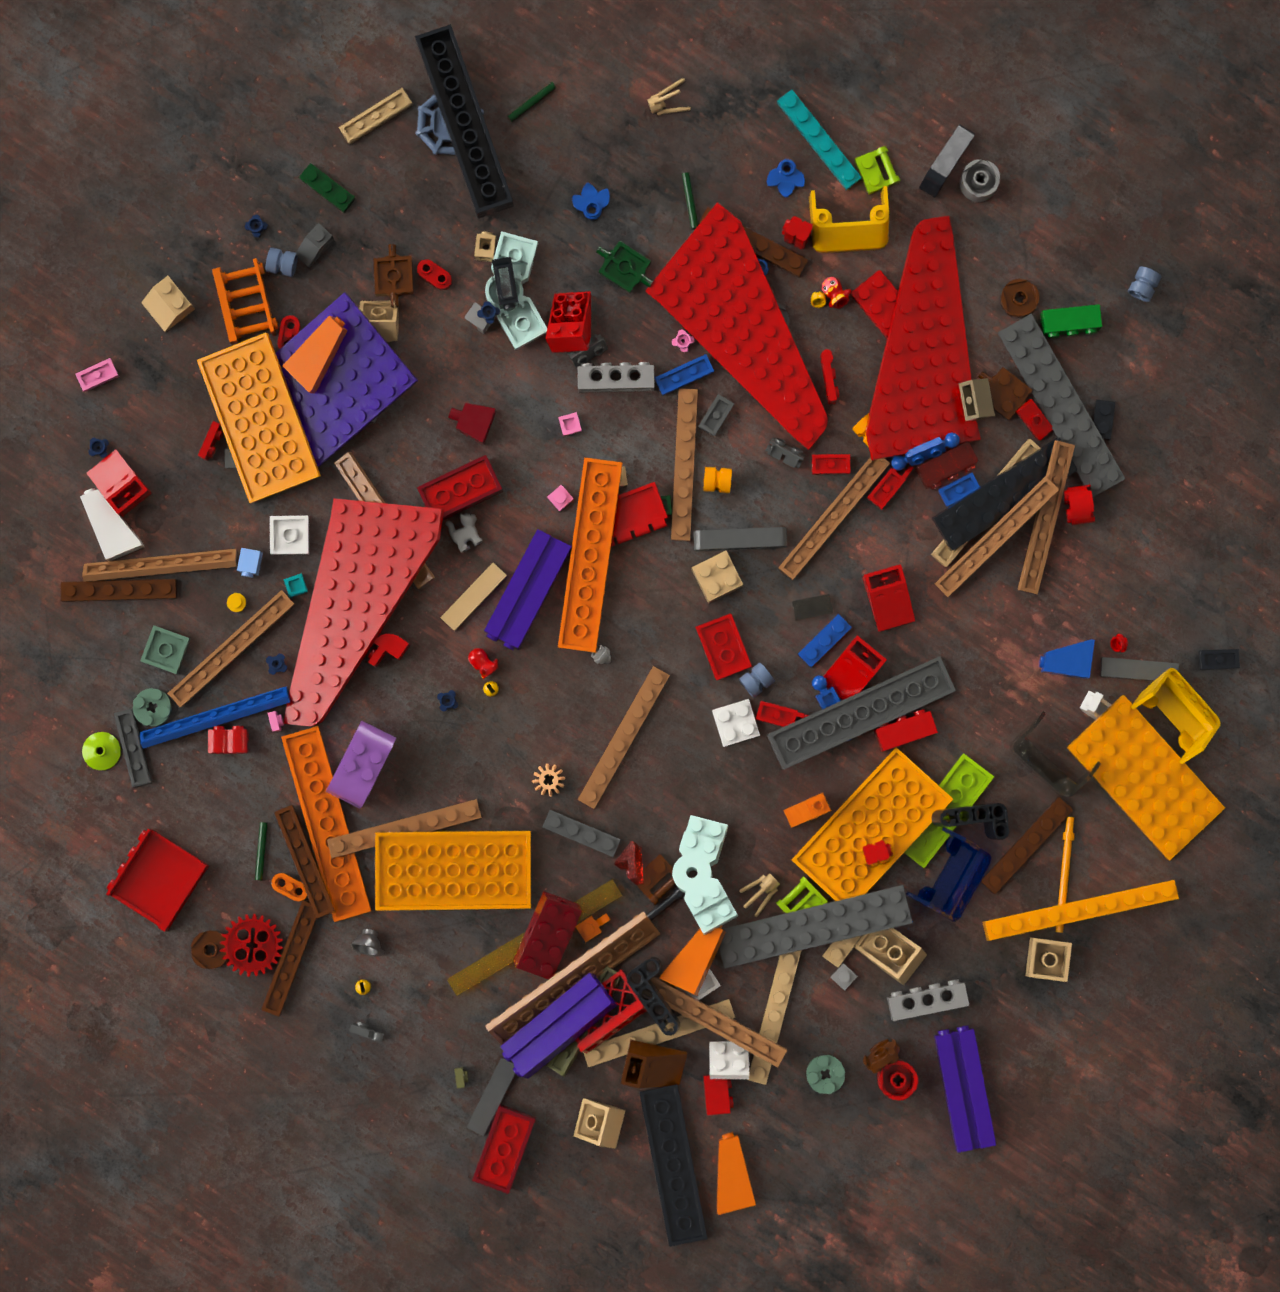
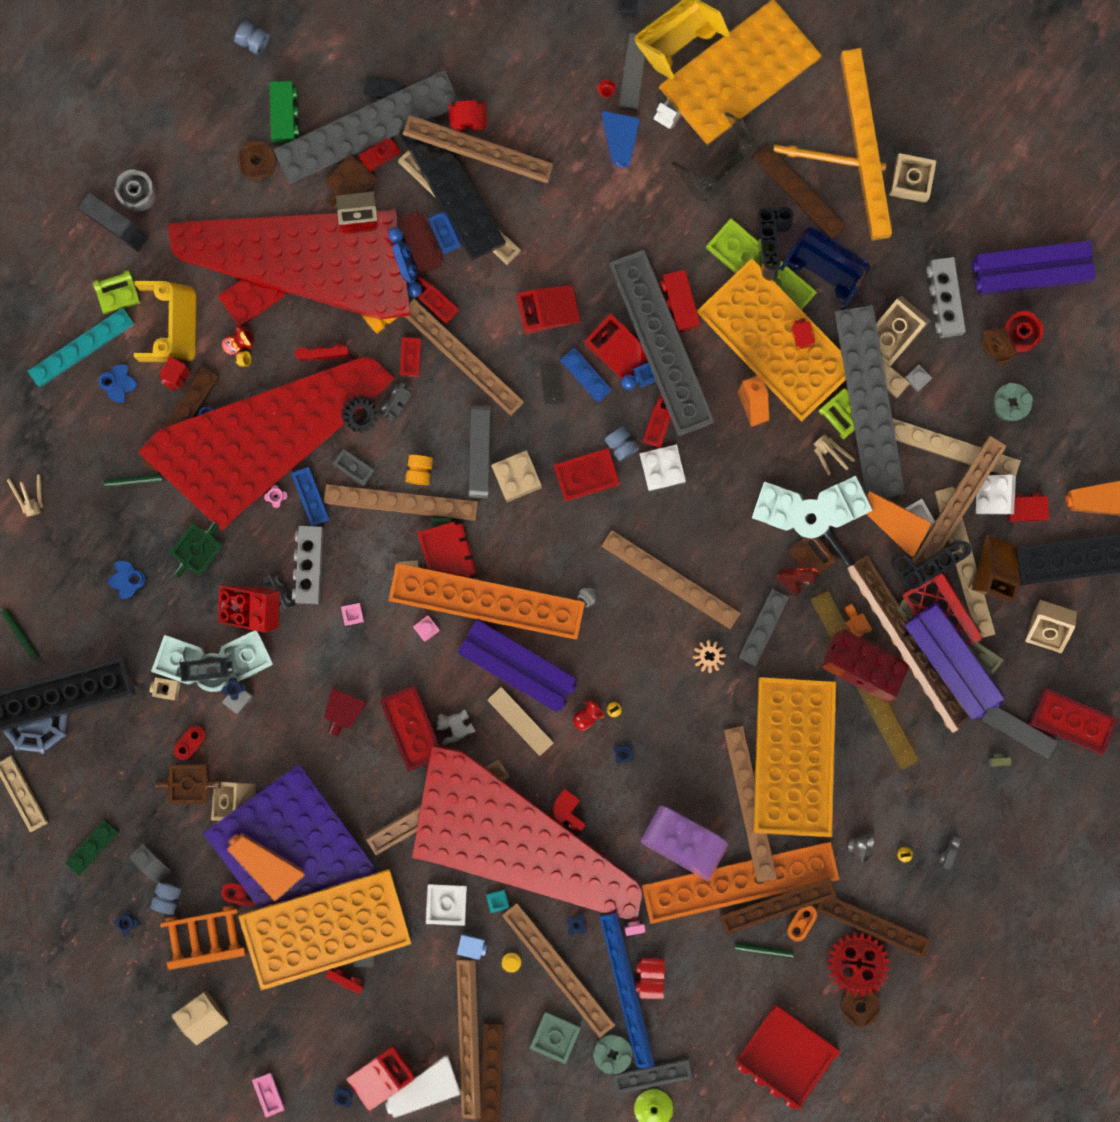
camera: 85 degrees left, 0 degrees up
medium nougat plate [935,476,1059,597] -> none
none -> black tyre [341,395,378,433]

